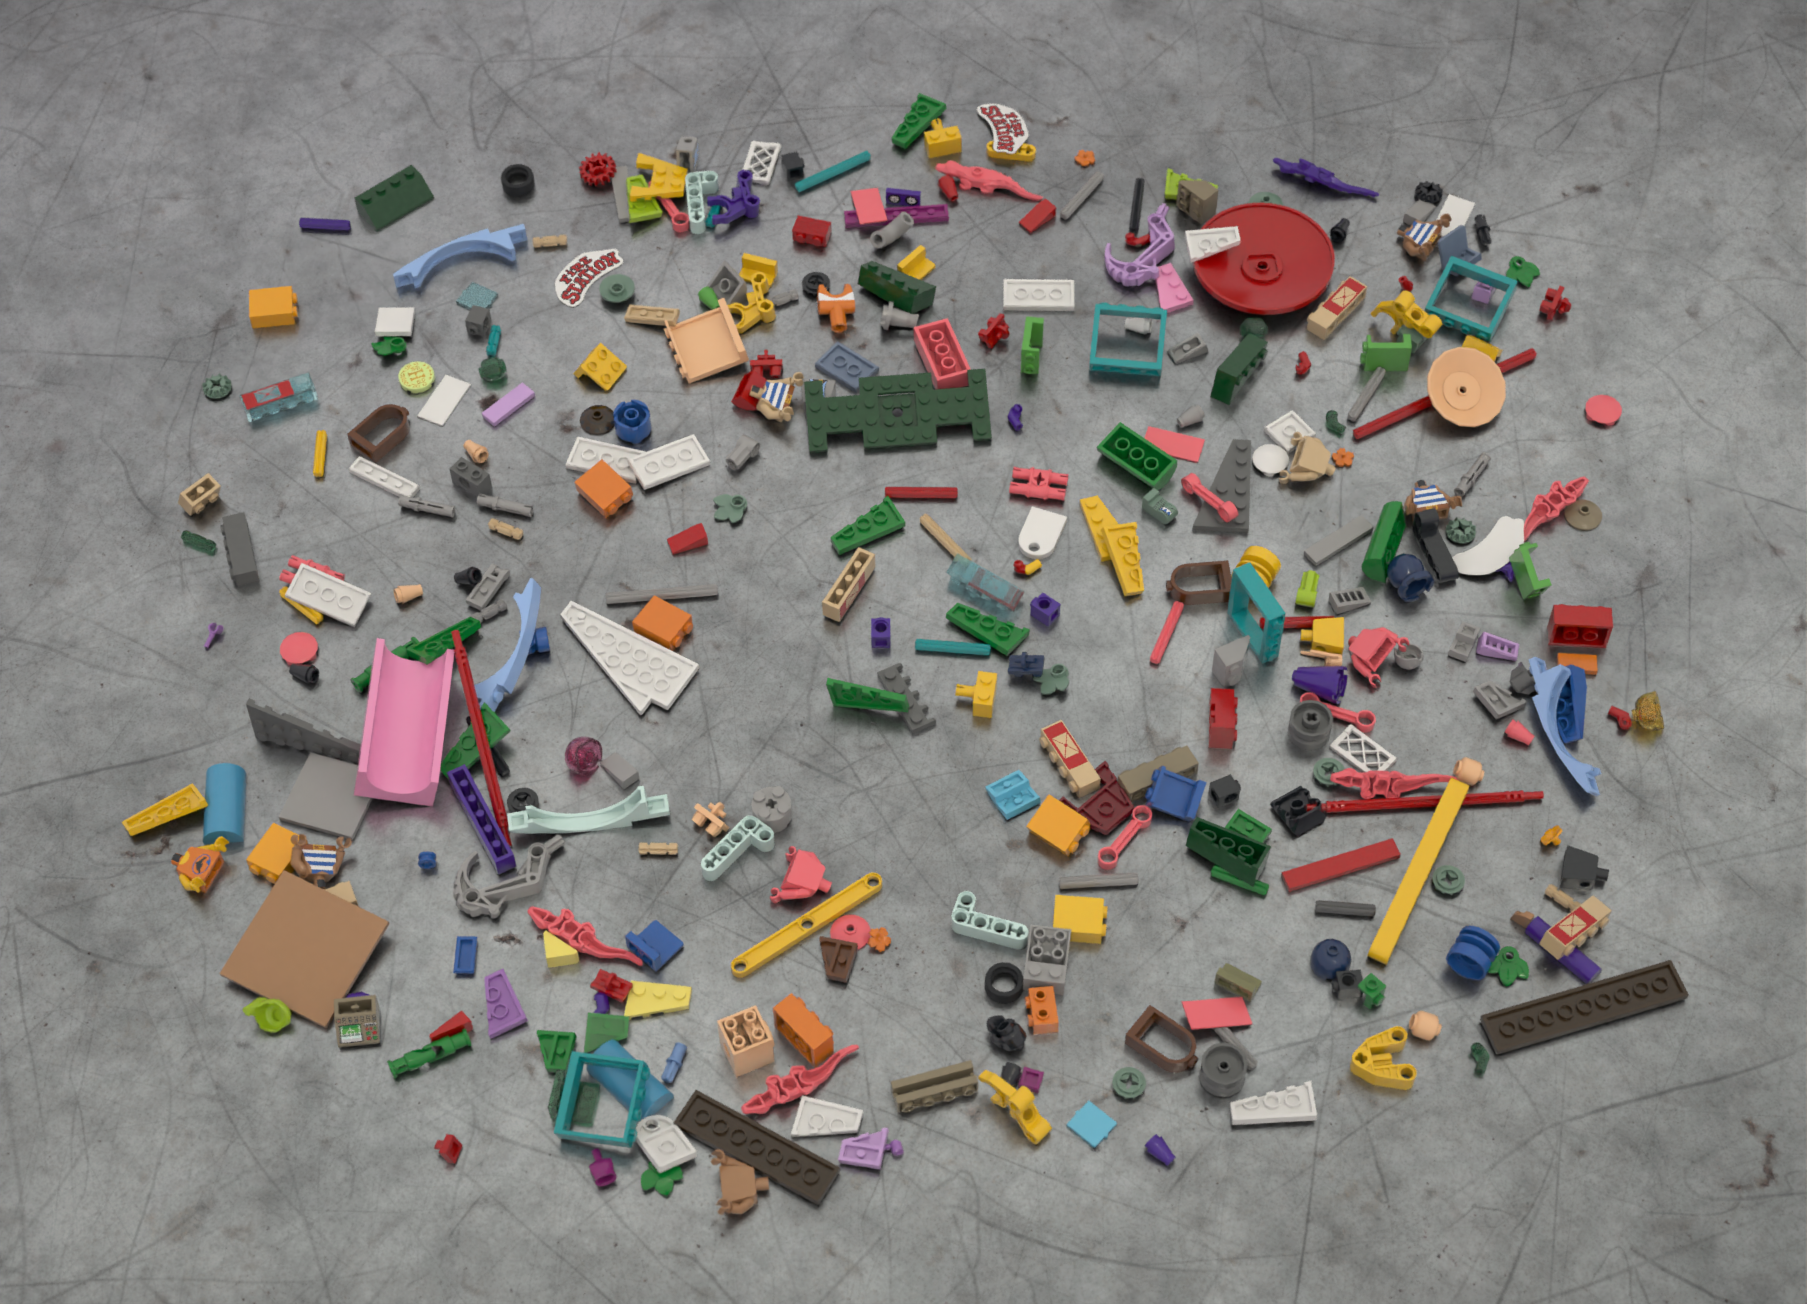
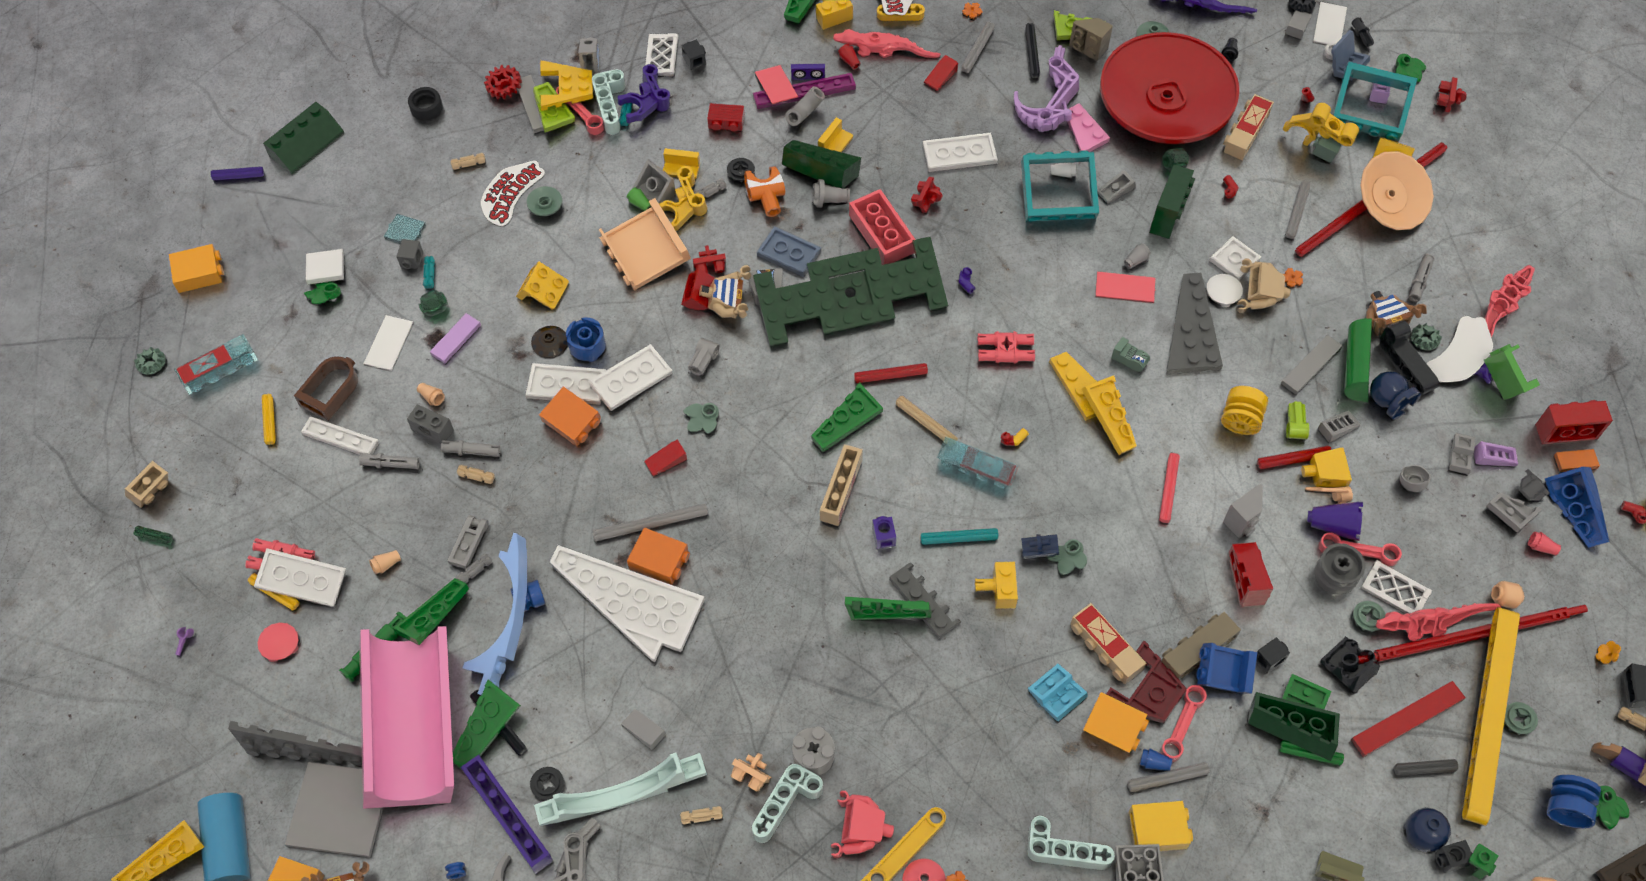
camera: 10 degrees left, 5 degrees up
dark grey brick [220,512,260,586] -> none
black cone [289,663,319,684] -> none
light blue slope [393,224,527,288] -> none
yellowish green tile [398,361,435,393] -> none
red axle [451,630,512,847] -> none
black cone [454,567,482,585] -> none
clear pink cylinder [565,736,602,776] -> none
tan tile [624,305,680,326] -> none
teal axle [795,151,871,192] -> none
green wing [946,603,1030,656] -> none
white tile [1018,506,1067,559] -> none
bright green panel [1021,316,1044,374] -> none
dark purple brick [1030,592,1061,627] -> none
green brick [1097,422,1177,490] -> none
red arm [1125,232,1150,247] -> none
reddish brown window [1166,560,1232,605] -> none
coral piece [1181,473,1238,523] -> none
white wing [1185,226,1240,263] -> none
teal window [1227,562,1286,664] -> none
clear green arm [1326,410,1346,434] -> none
coral torso [1348,627,1409,688] -> none
bright green panel [1360,334,1412,371] -> none
torso [1397,213,1452,261] -> none
light blue slope [1529,657,1601,796] -> none
dark tan dish [1564,499,1602,531] -> none
coral dish [1585,395,1622,426] -> none
none -> blue cone [1140,748,1173,771]

